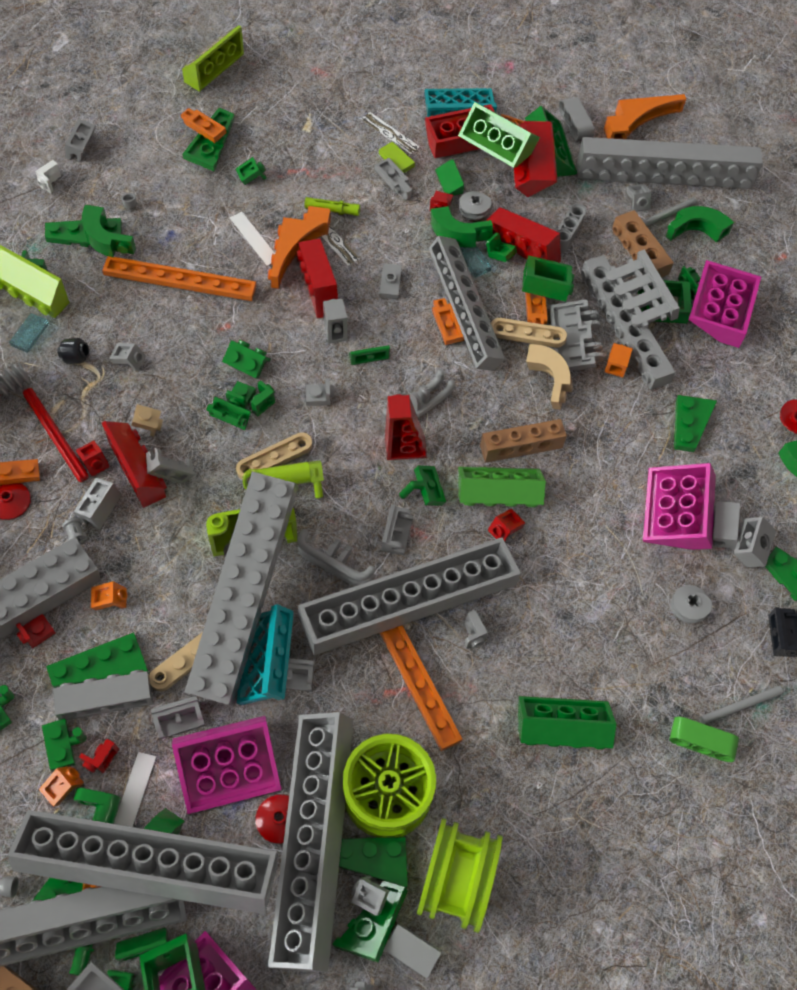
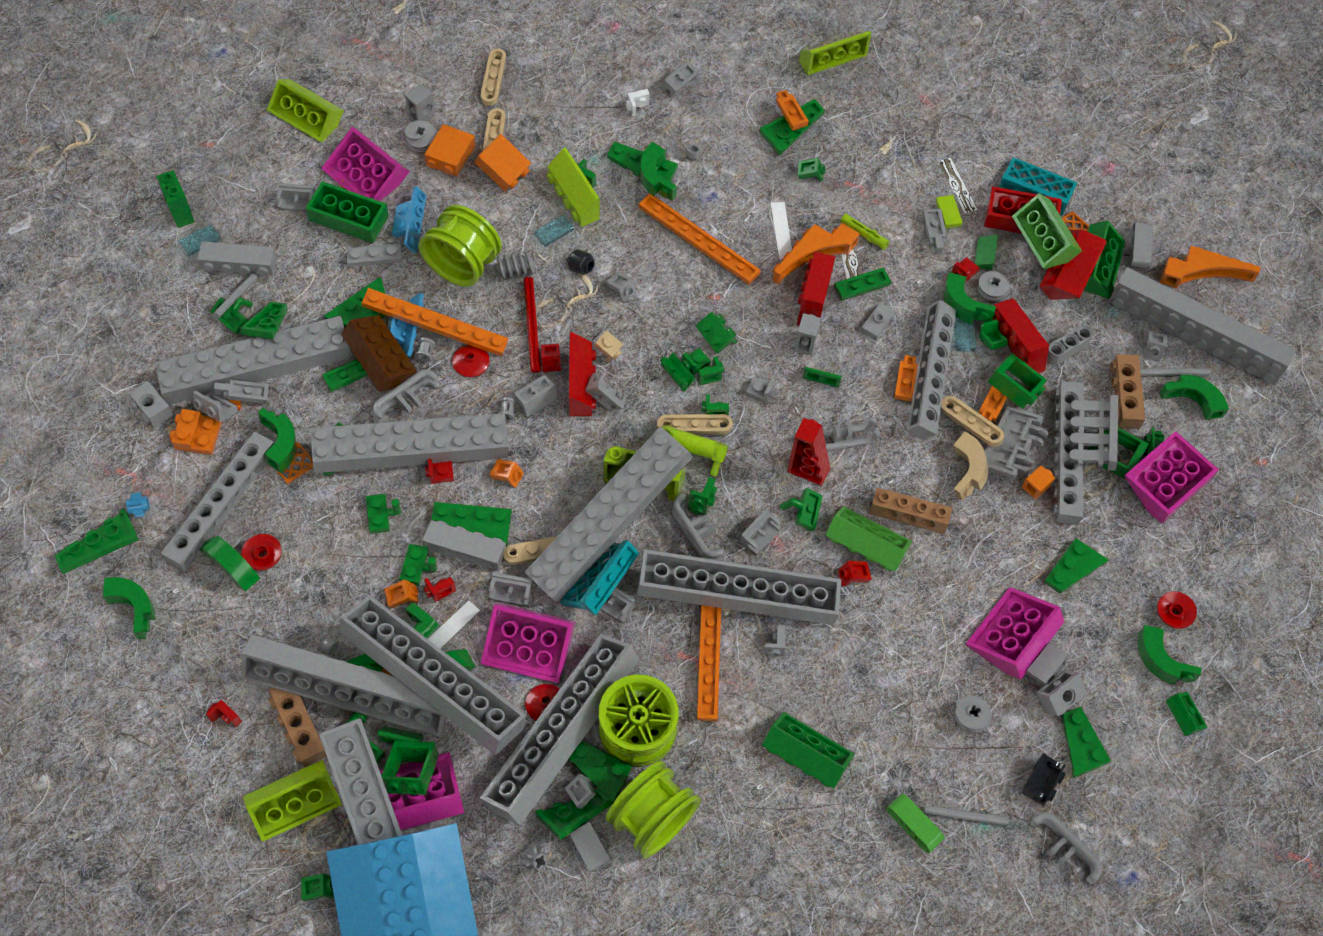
camera: 30 degrees right, 0 degrees up
none -> green bracket [688,477,718,515]
none -> green bracket [702,394,729,415]
none -> green plate [834,267,891,301]

